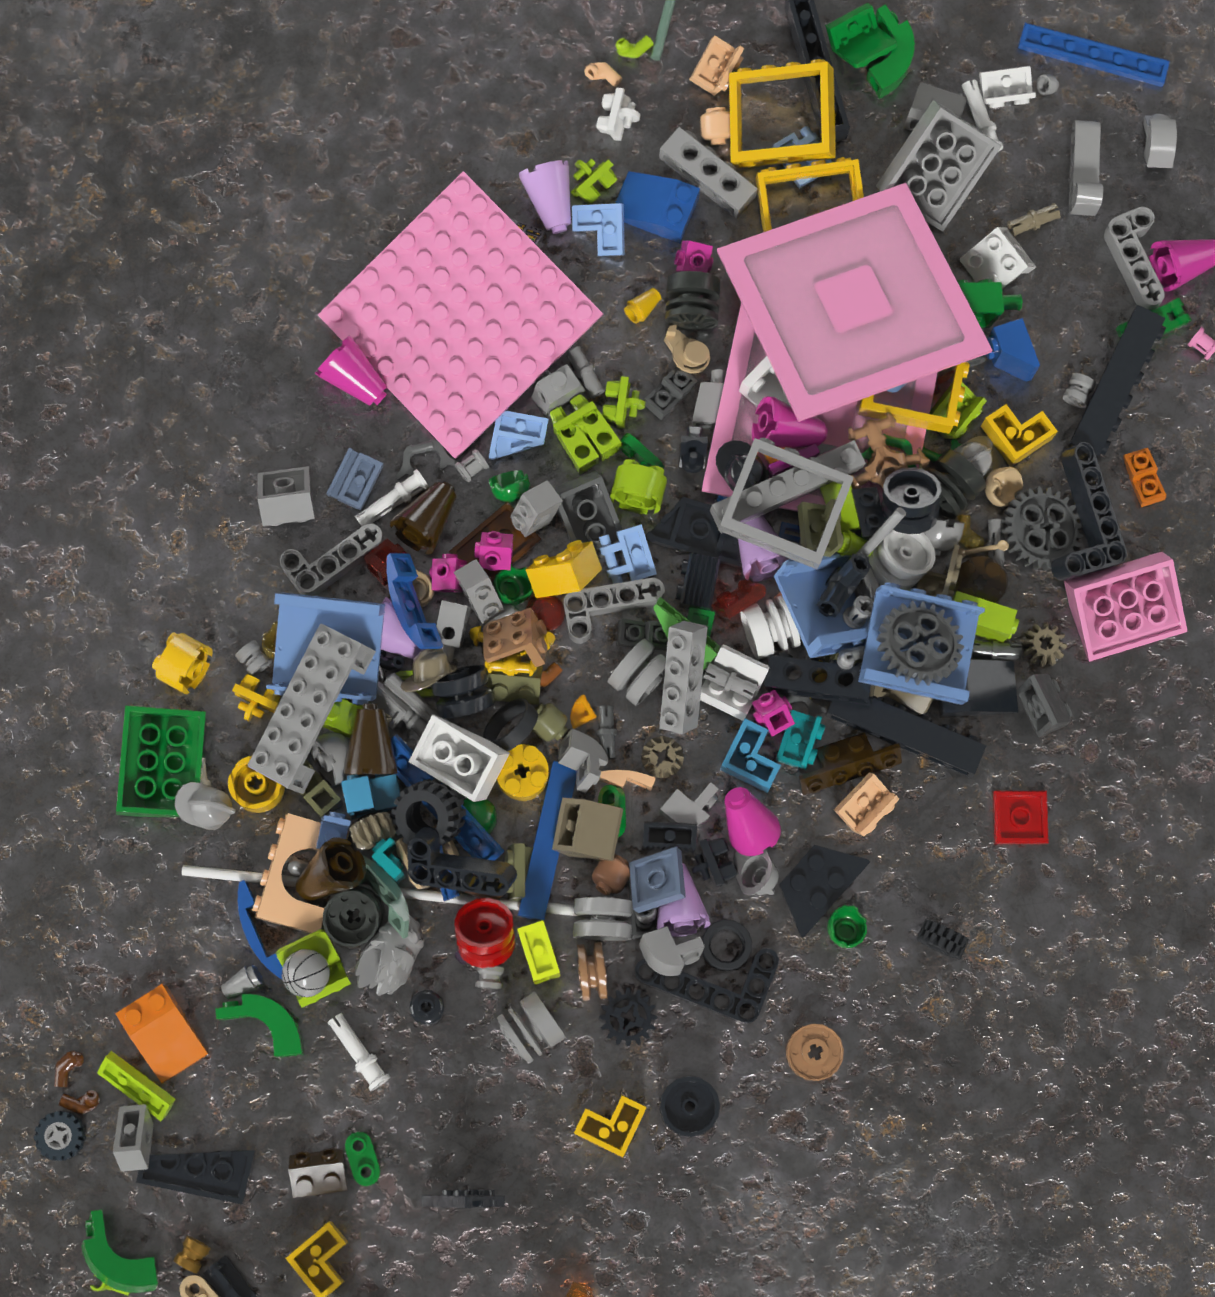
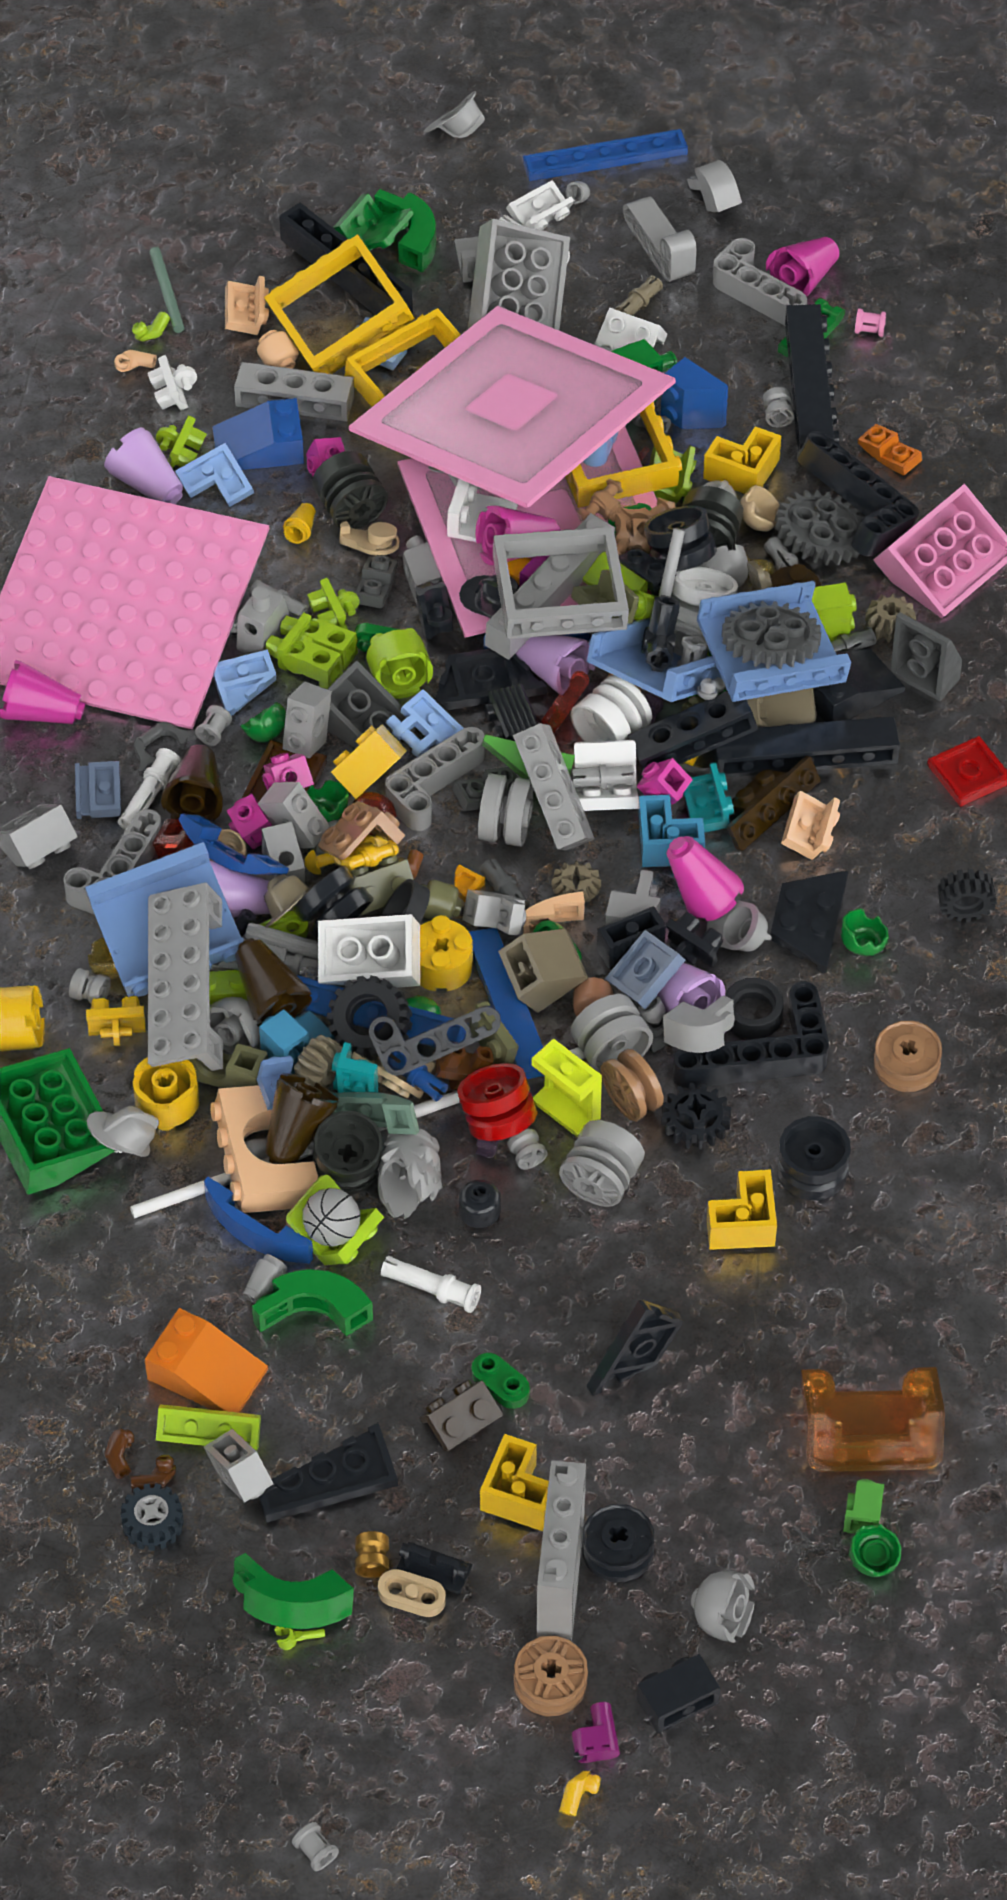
camera: 25 degrees left, 25 degrees down
tan hinge [958,540,1009,558] -> none

